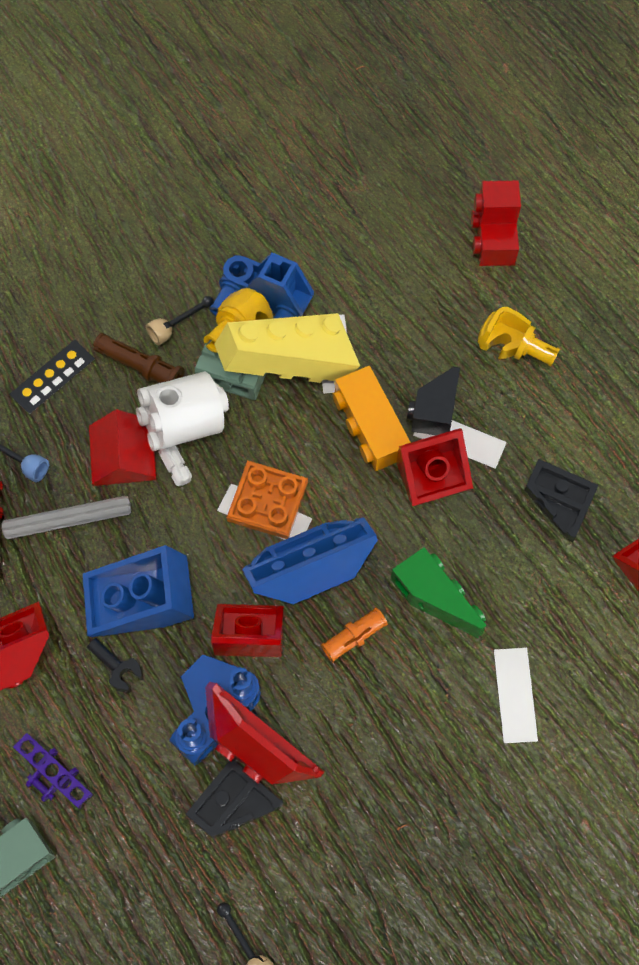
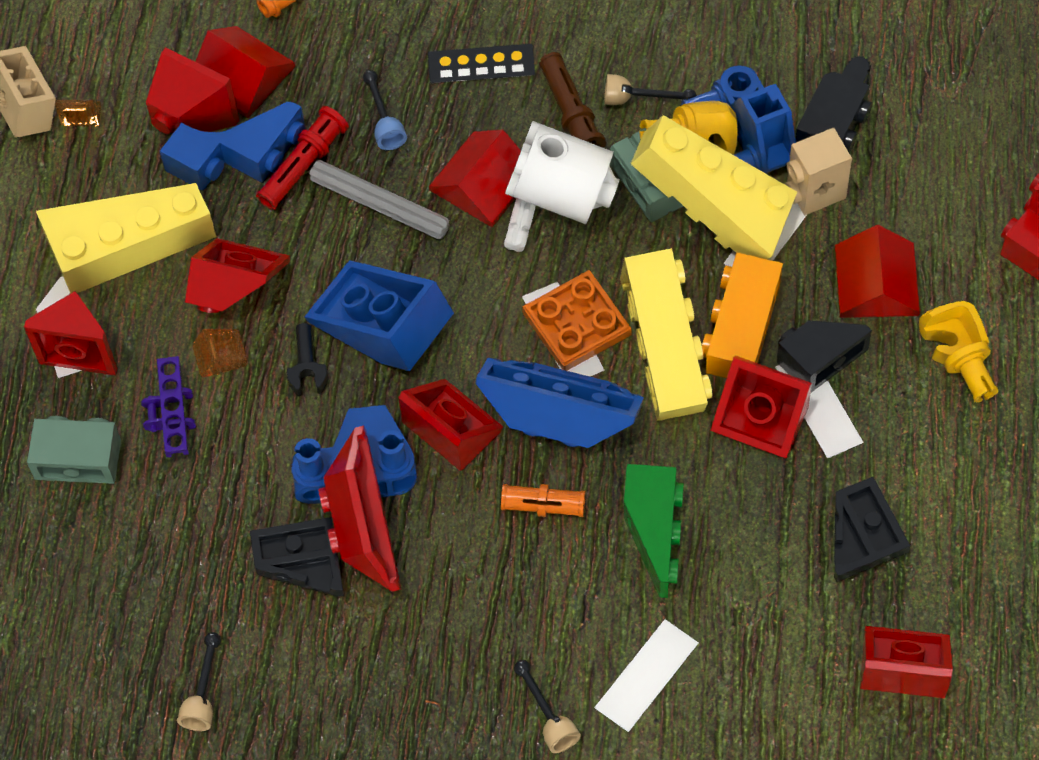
camera: 45 degrees right, 5 degrees down
none -> clear orange slope [193,329,248,377]
none -> hinge [514,660,581,753]
none -> light yellow wedge [620,248,712,421]
none -> tan brick [785,128,852,216]
none -> black hinge [795,55,873,154]
none -> red slope [834,224,920,318]

